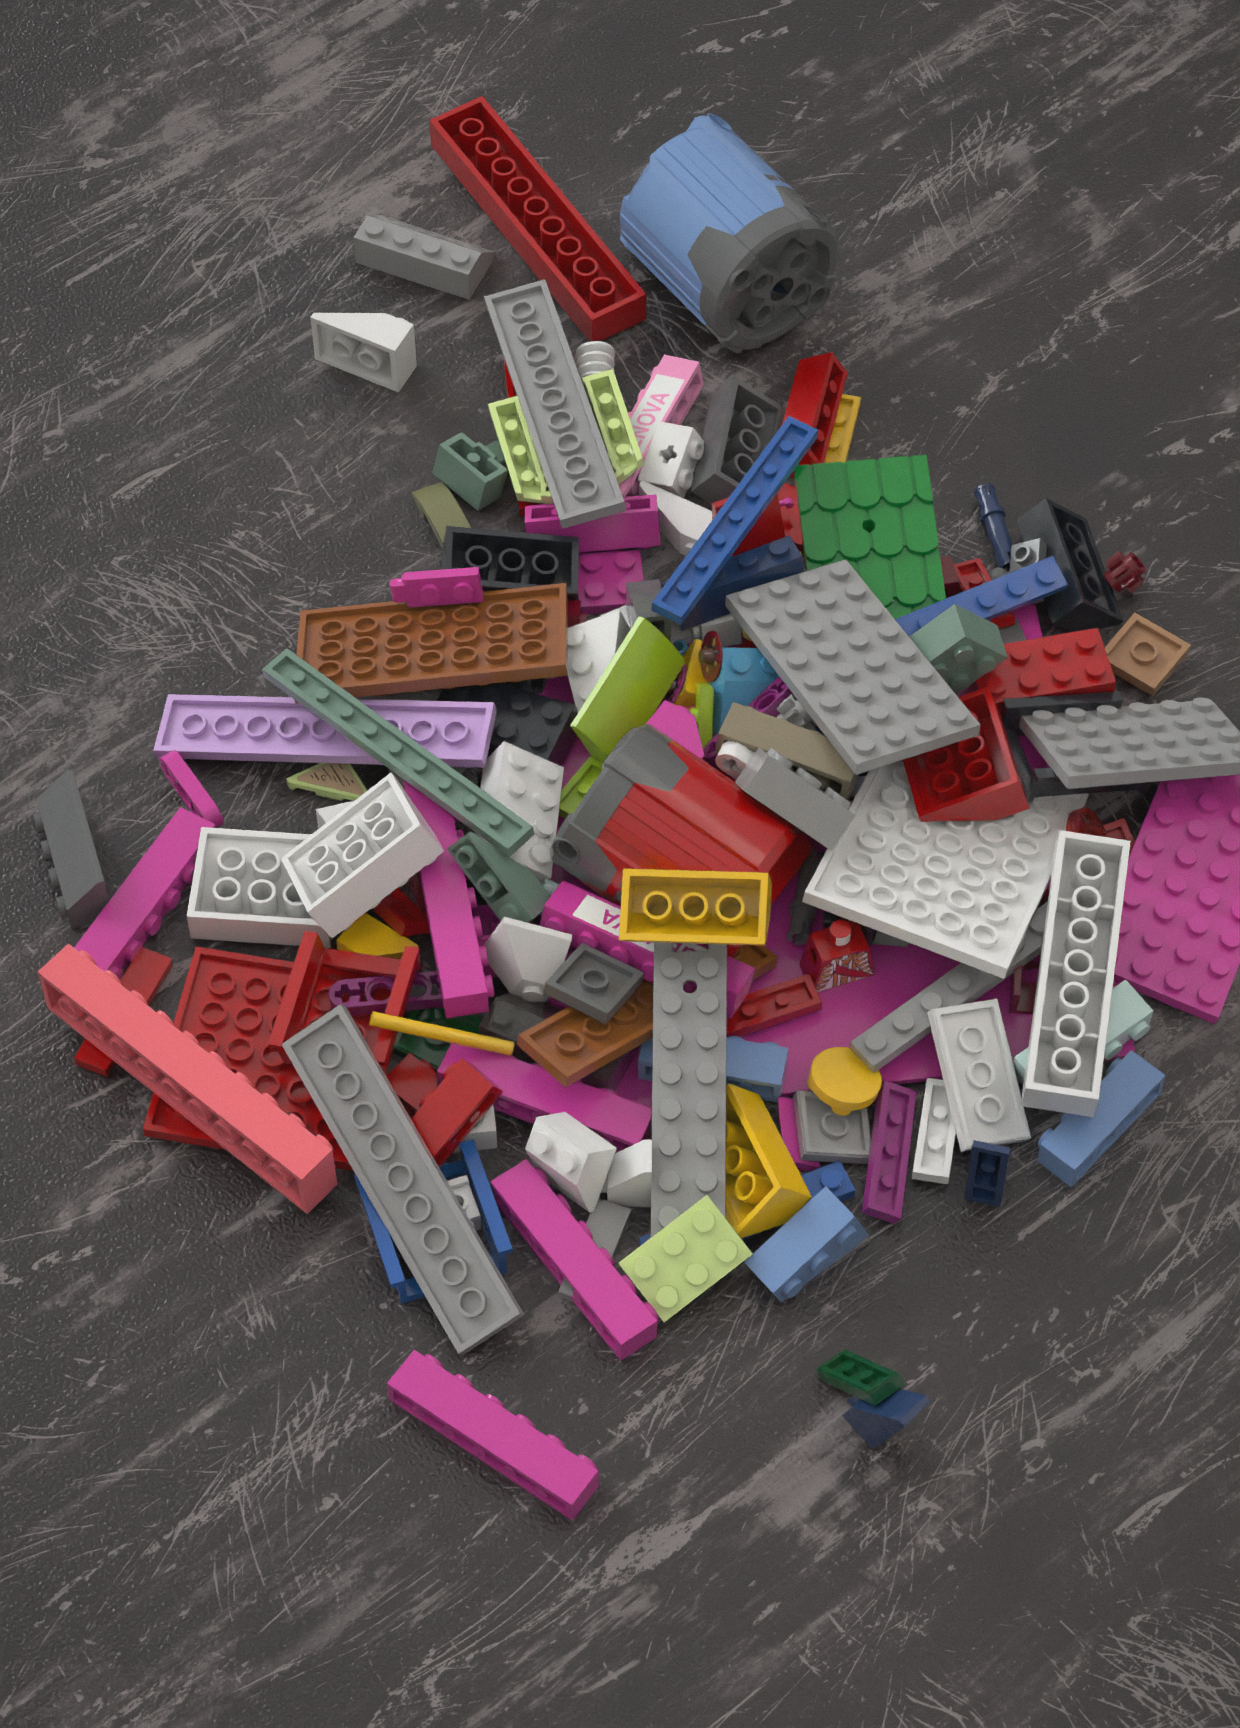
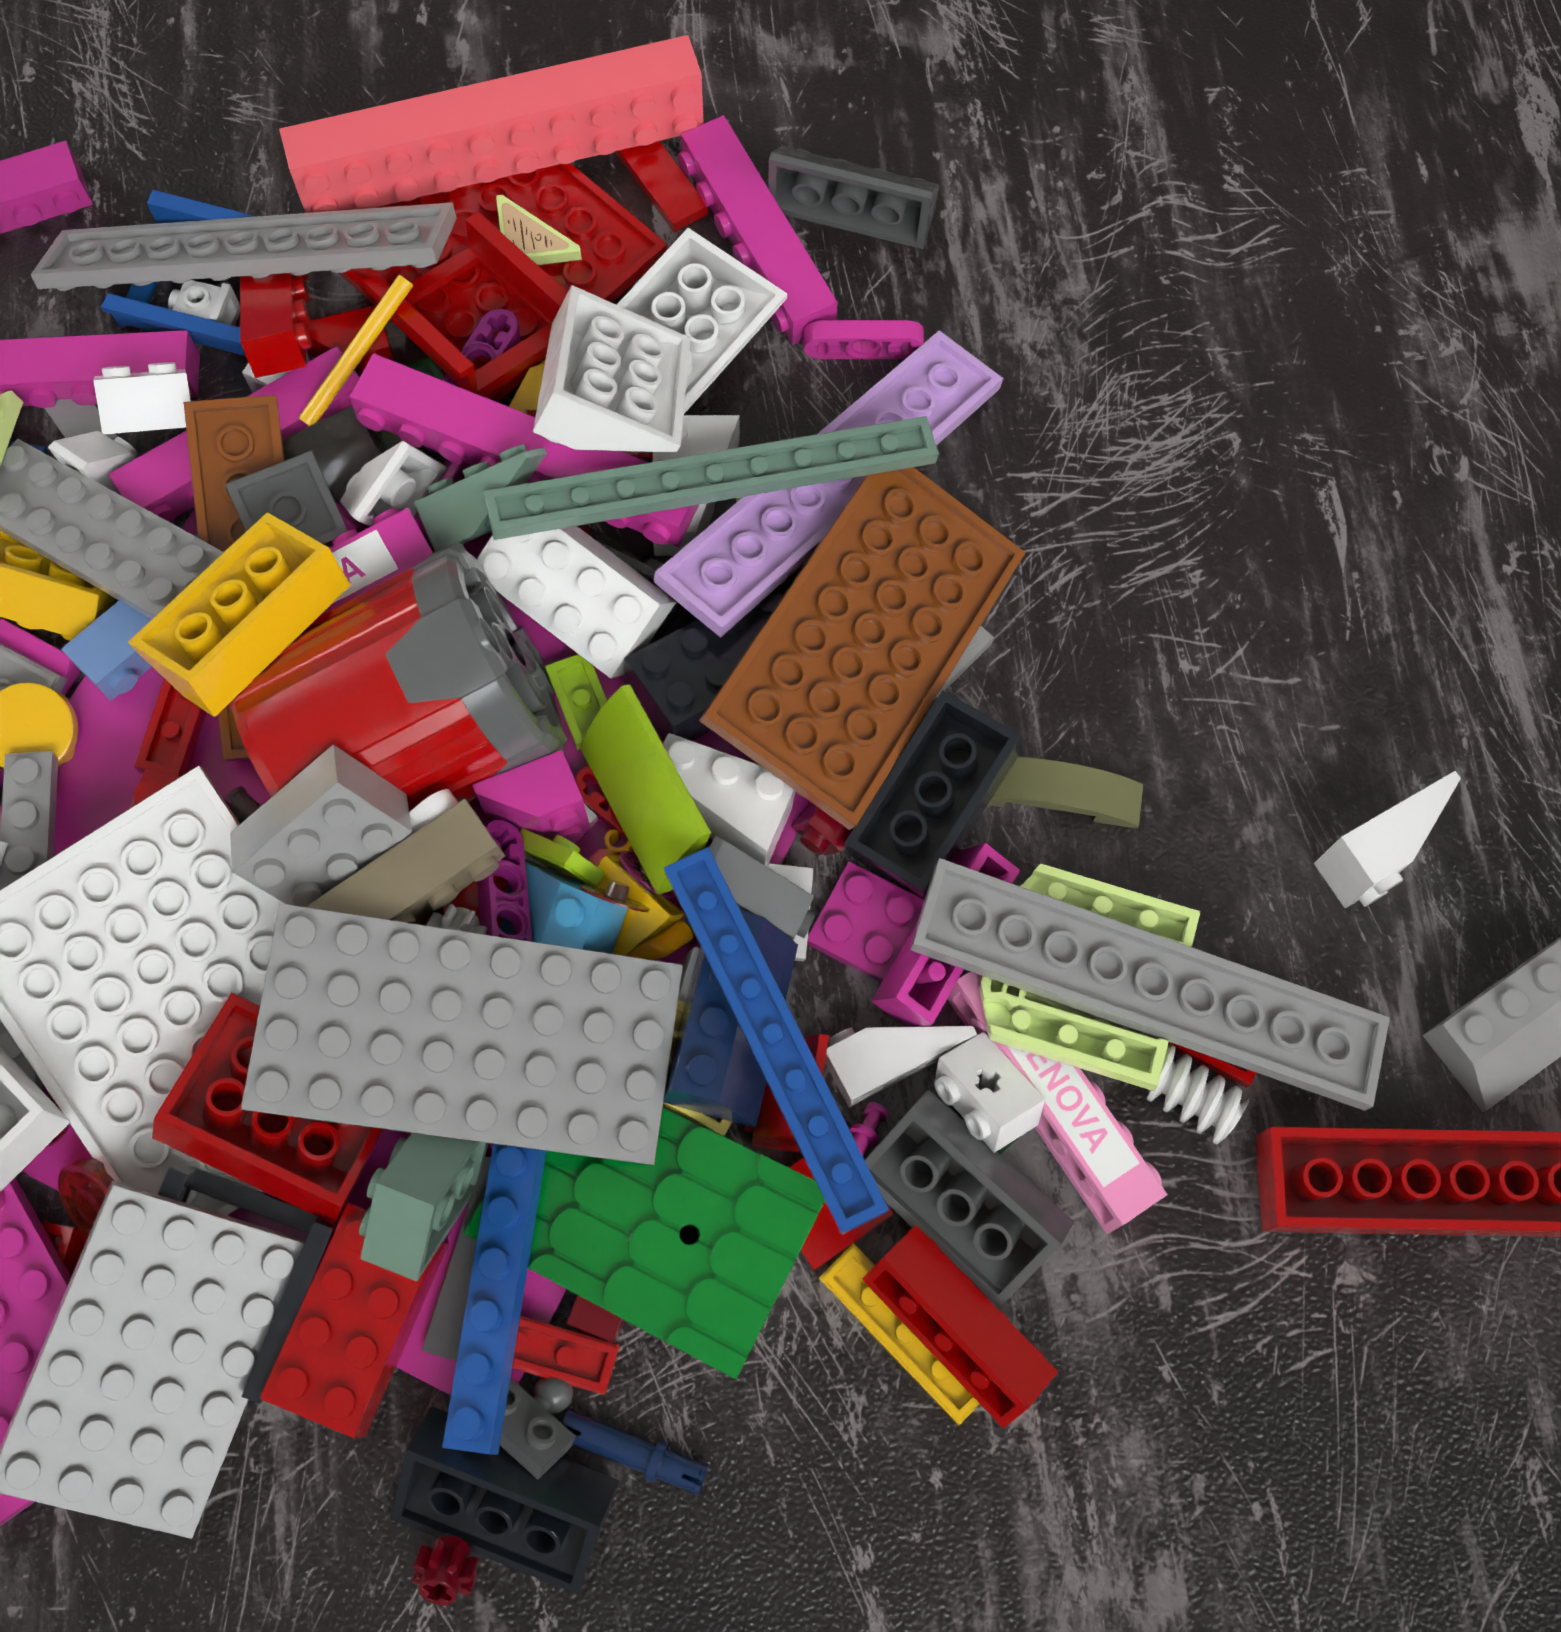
camera: 120 degrees right, 15 degrees up
dark pink hinge [389,567,484,607] -> none
sand green brick [432,432,508,511] -> none
piece [620,113,839,353] -> none
medium nougat plate [1105,613,1191,696] -> none
none -> tile [496,195,582,265]

